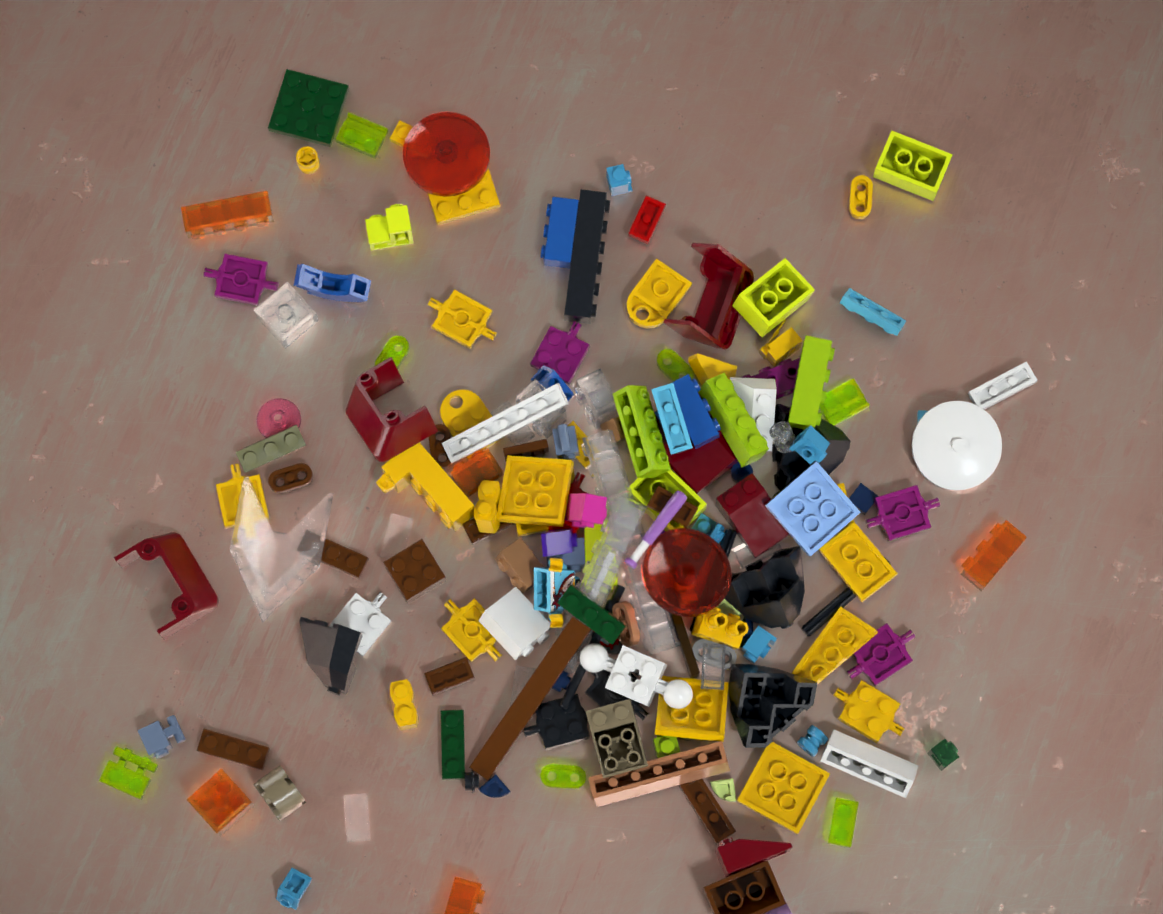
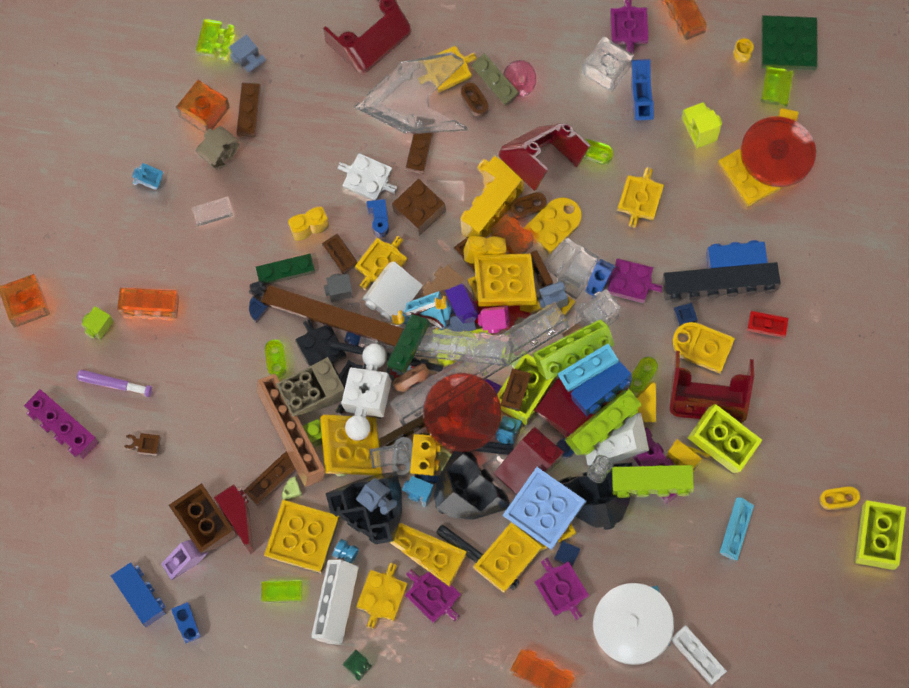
camera: 80 degrees right, 5 degrees down
black brick [299,617,363,696] -> none
white plate [442,383,569,463] -> none
dark azure brick [606,164,633,197] -> none
medium lavender piece [624,491,687,569] -> none
dark azure brick [789,425,830,464] -> none
clear neon green plate [819,378,870,426] -> none
none -> dark grey brick [324,274,353,302]
none -> sand blue brick [356,478,397,514]
none -> blue leg [367,199,389,238]
none -> dark blue plate [673,303,698,327]

